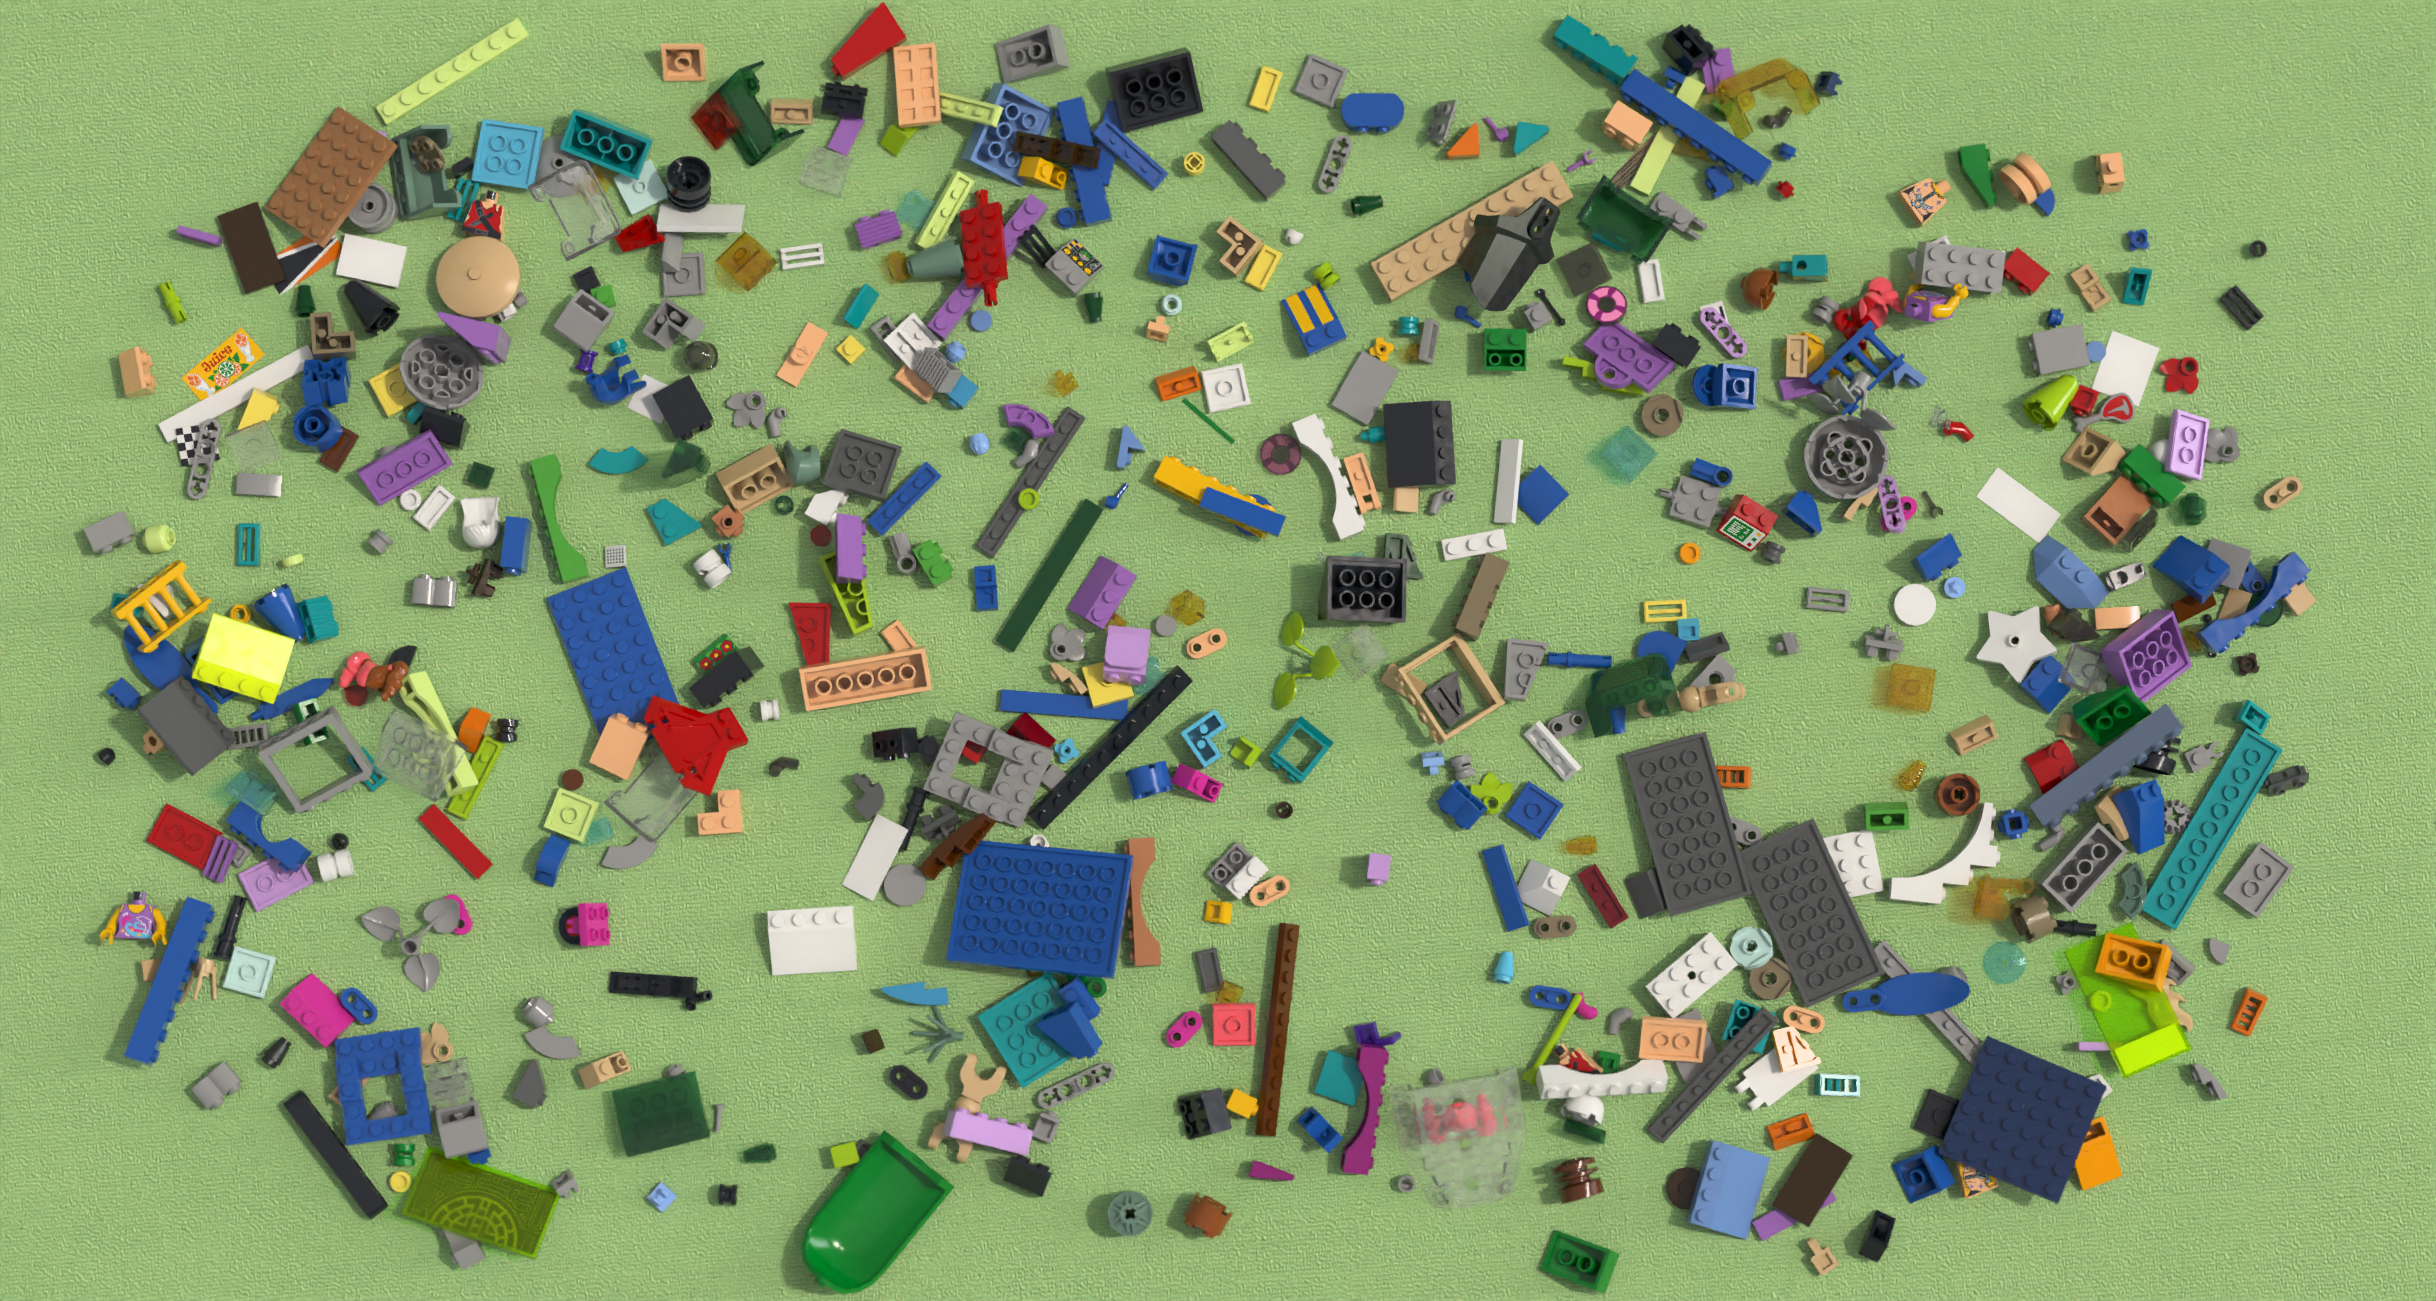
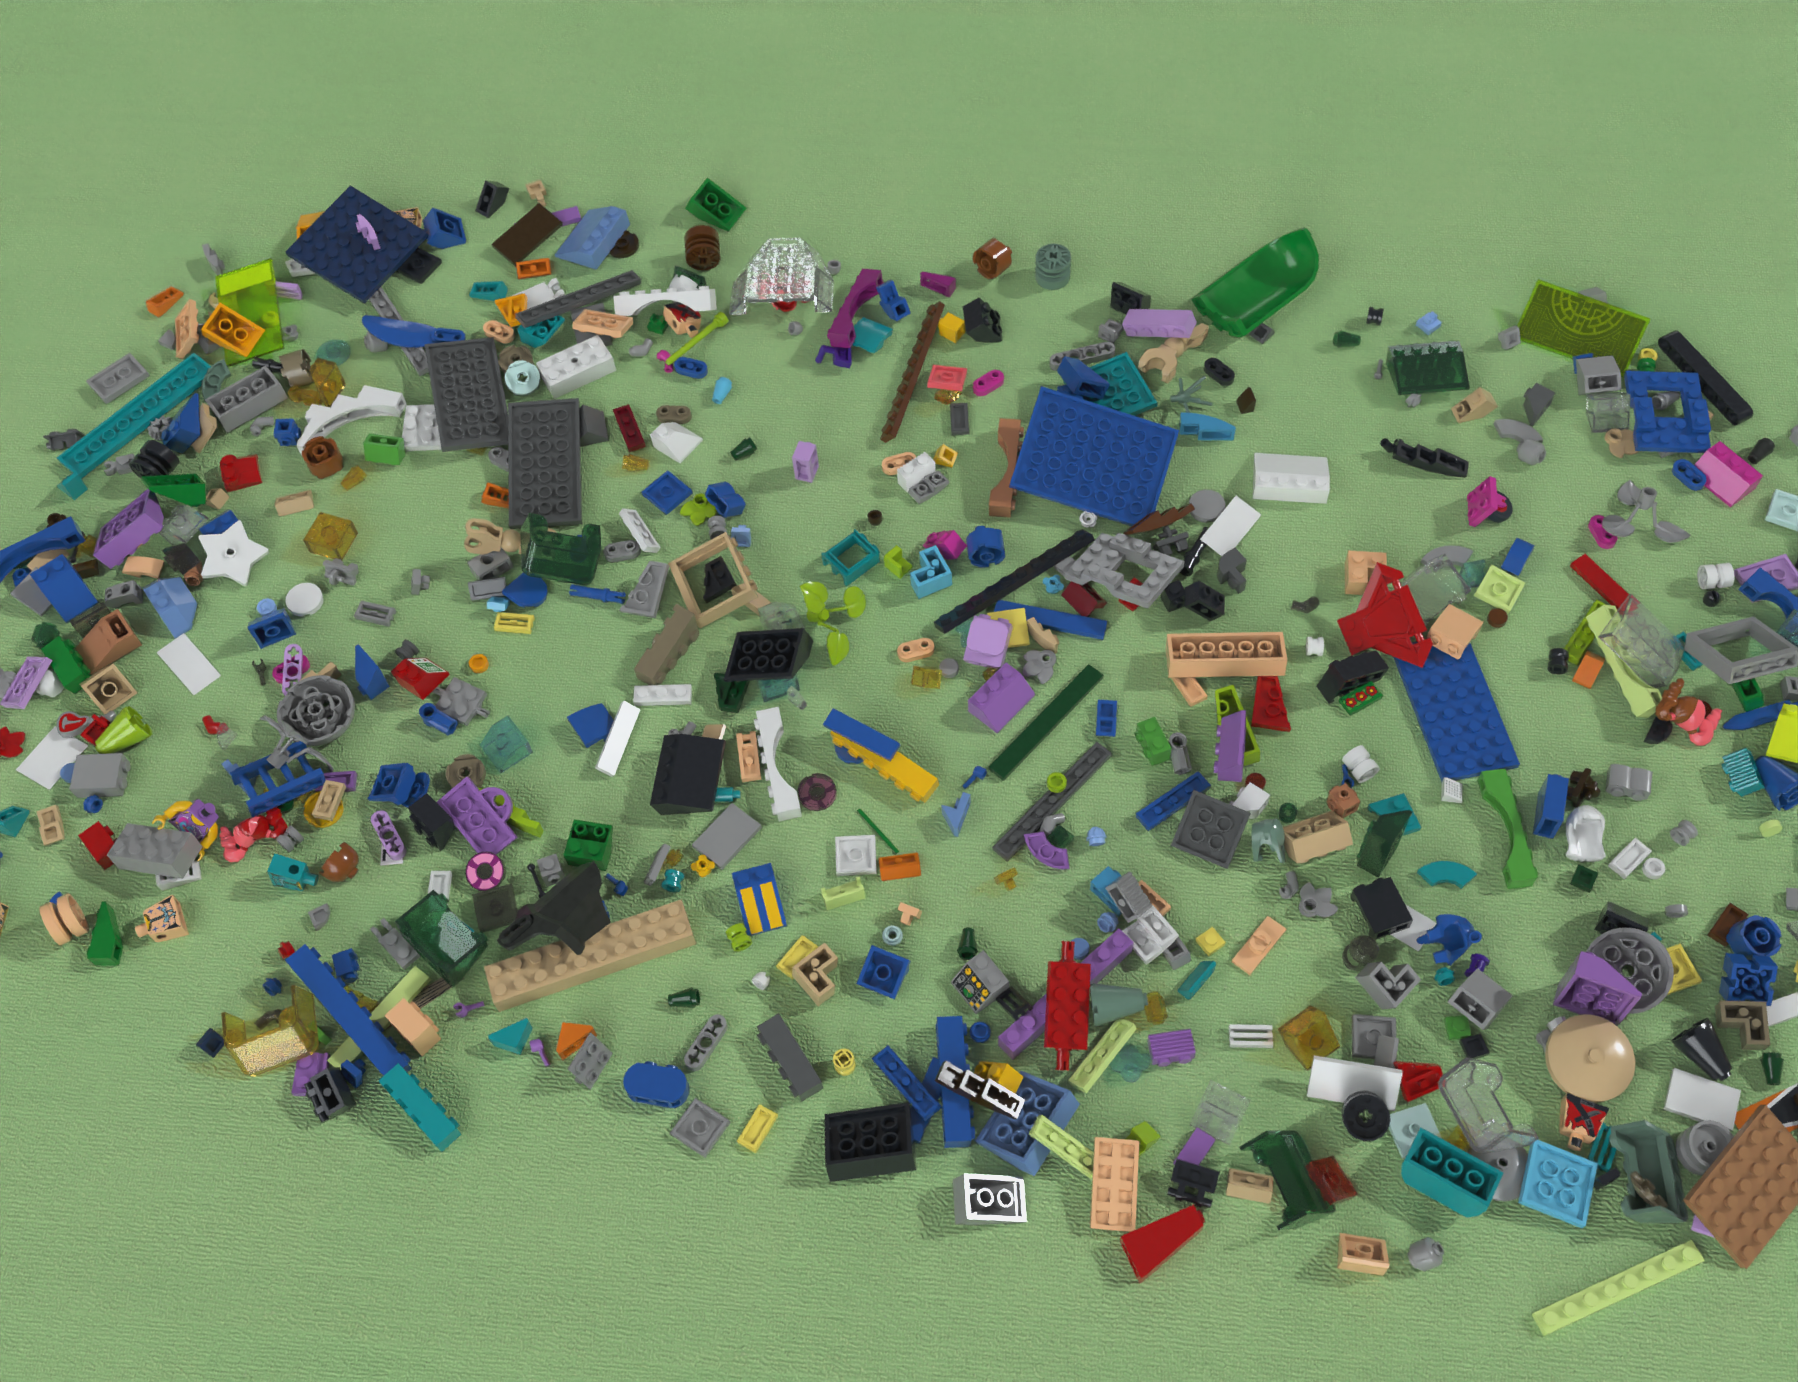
camera: 160 degrees left, 25 degrees down
medium lavender tile [357,429,453,506] -> none
lime panel [830,1141,860,1168] -> none
blue tile [1482,844,1529,932] -> none
sand blue brick [2029,704,2185,829] -> none
none -> light nougat plate [175,299,199,359]
none -> light grey tile [308,903,330,931]
none -> lavender slope [356,214,380,250]
none -> dark green cone [730,437,757,461]
none -> light grey head [1408,1237,1444,1272]

